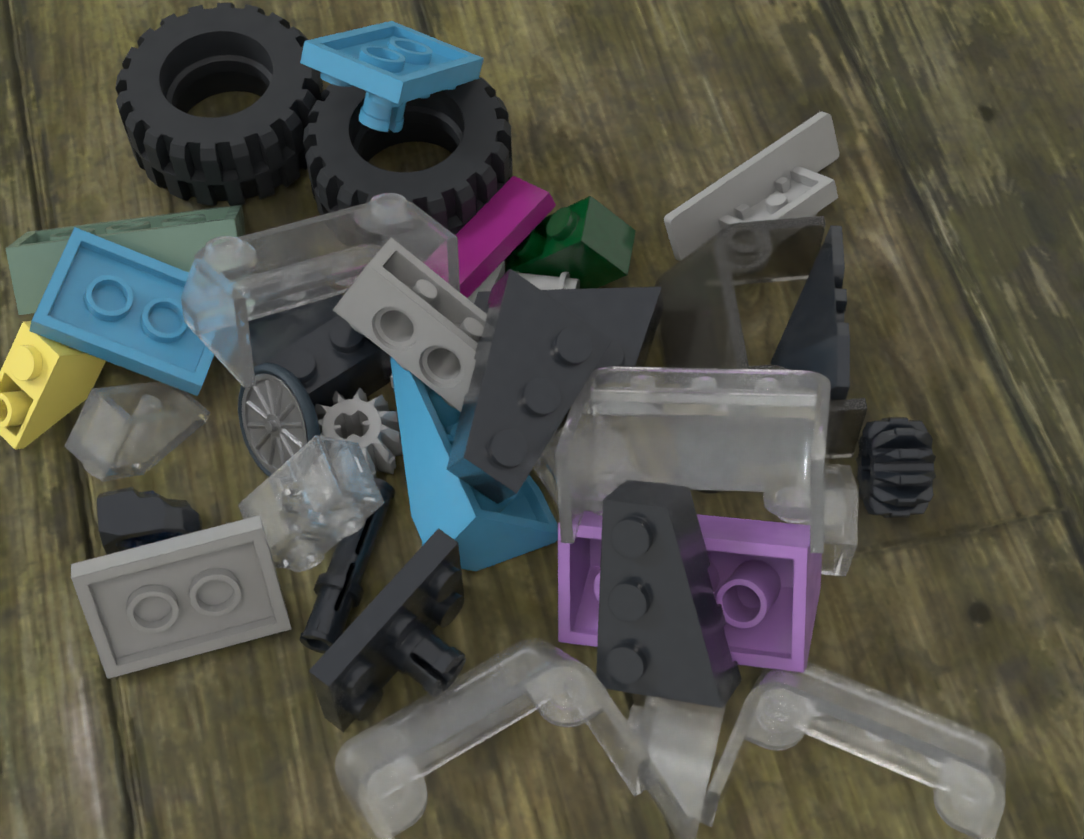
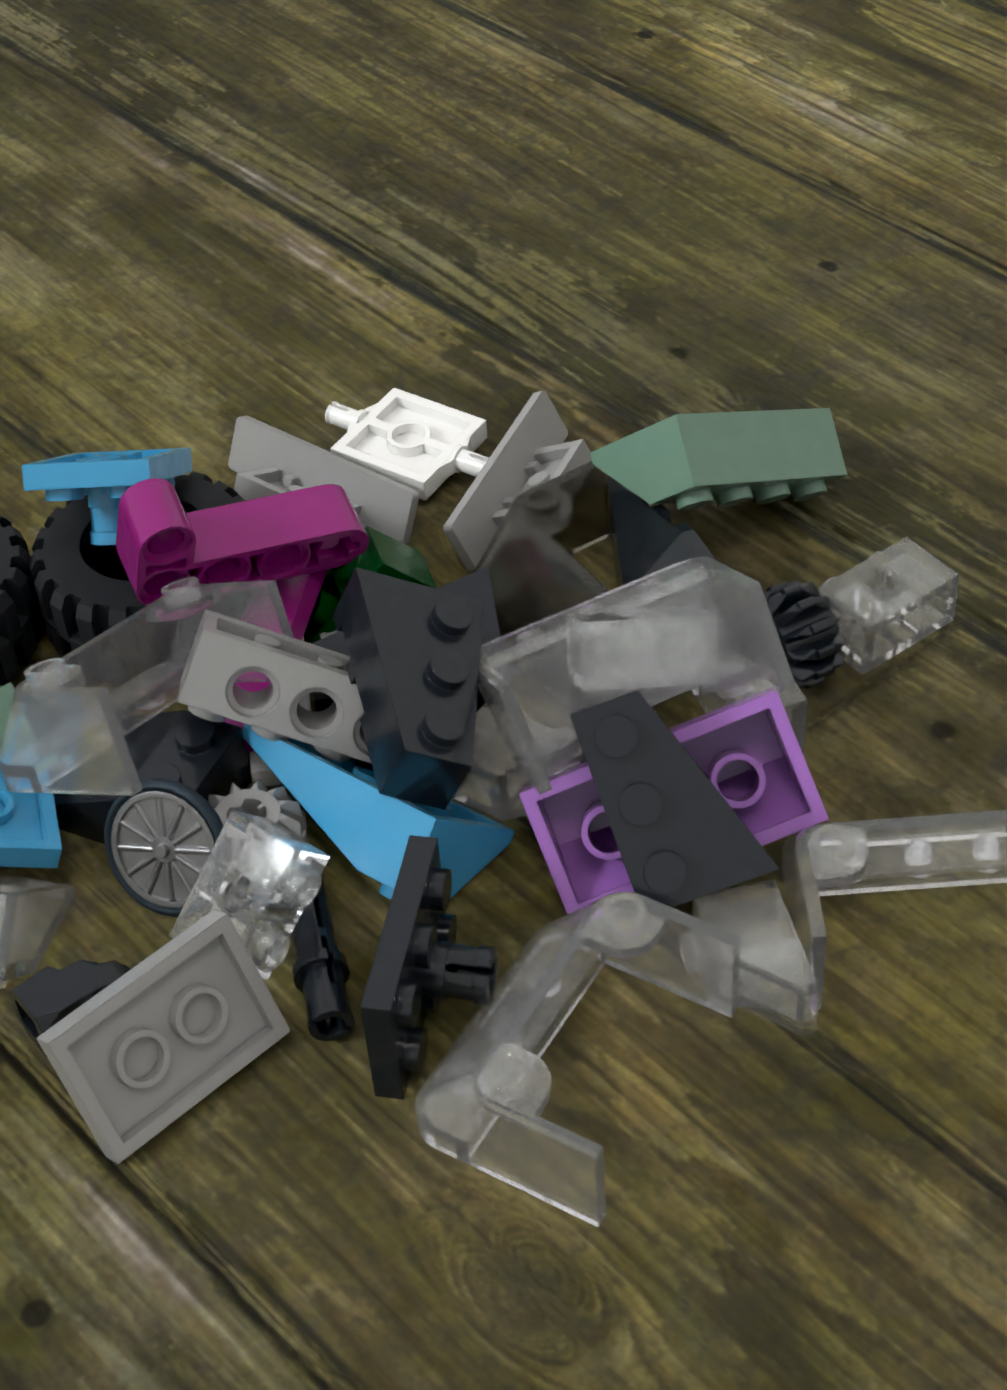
camera: 25 degrees left, 15 degrees down
none -> magenta beam [116,478,369,607]
none -> light grey bracket [228,416,419,544]
none -> white plate [325,388,490,501]
none -> clear brick [566,605,719,692]
none -> sand green slope [590,408,848,511]
none -> clear brick [818,537,959,675]

